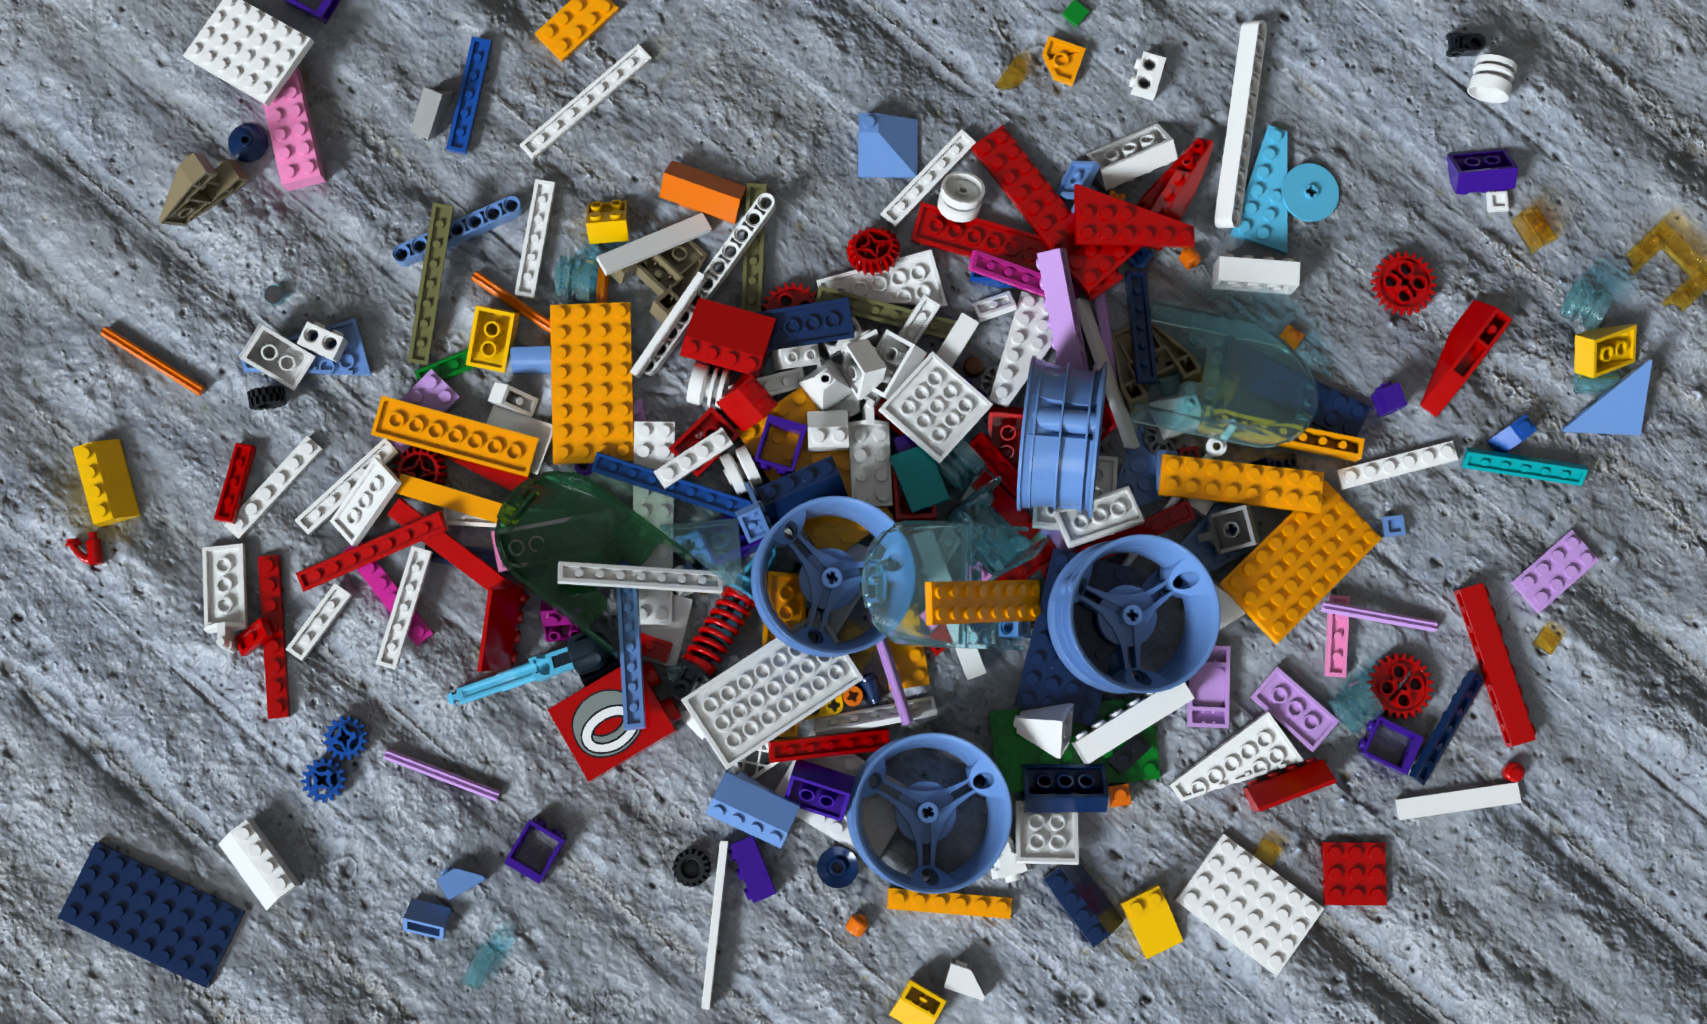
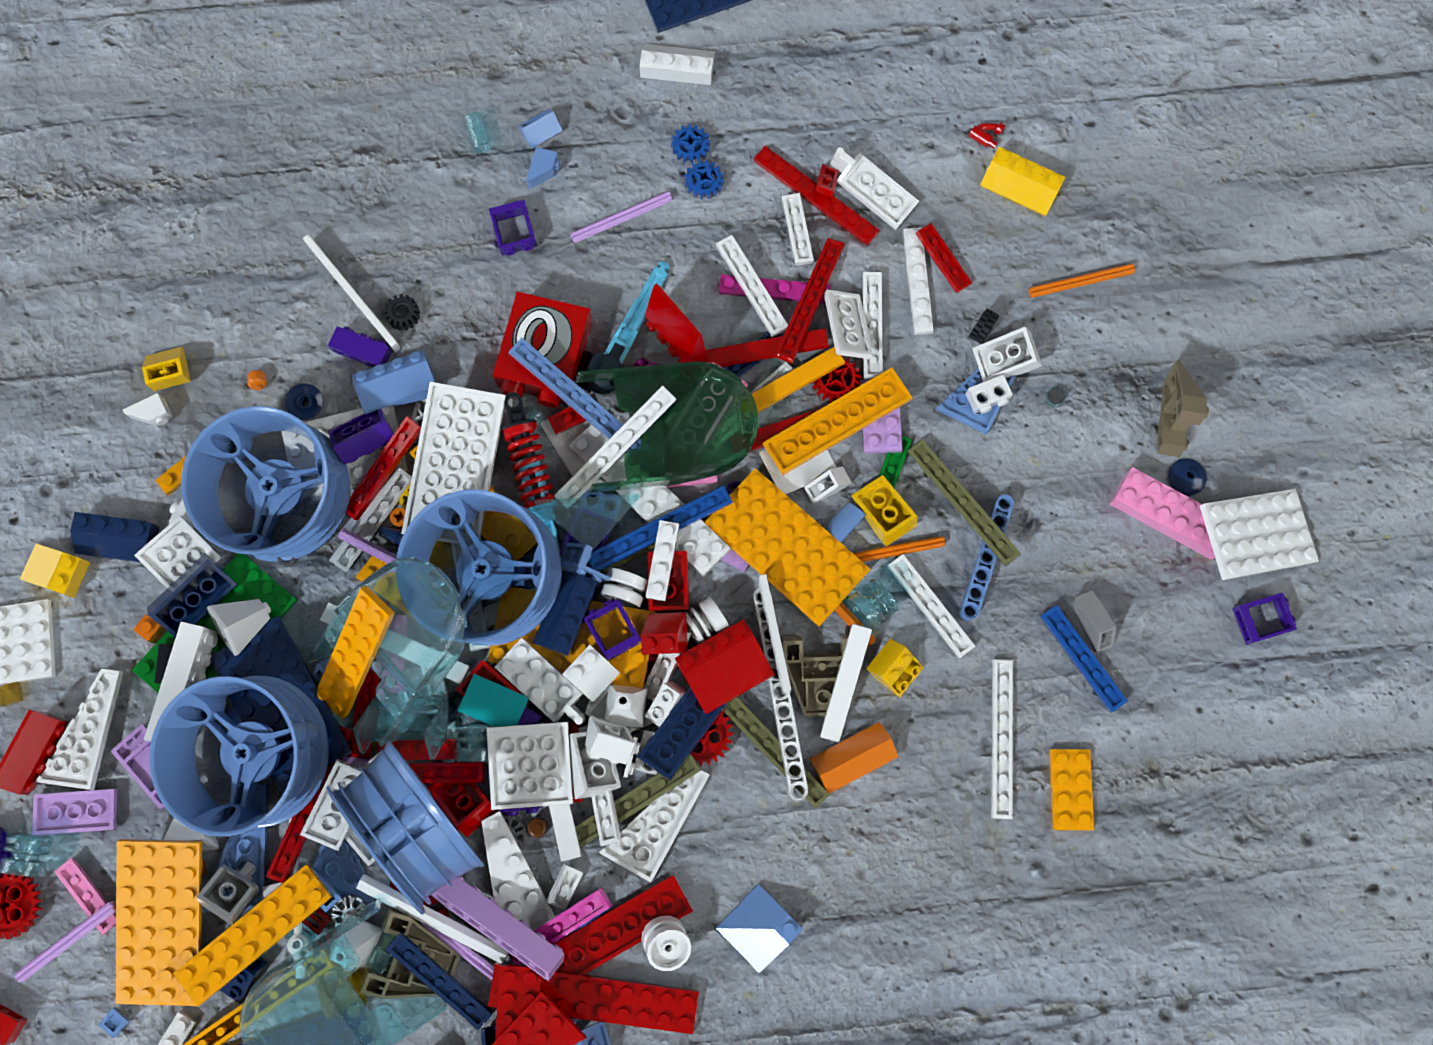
camera: 135 degrees right, 5 degrees down
red gear [847,225,901,276] -> none
white plate [880,129,976,228] -> none

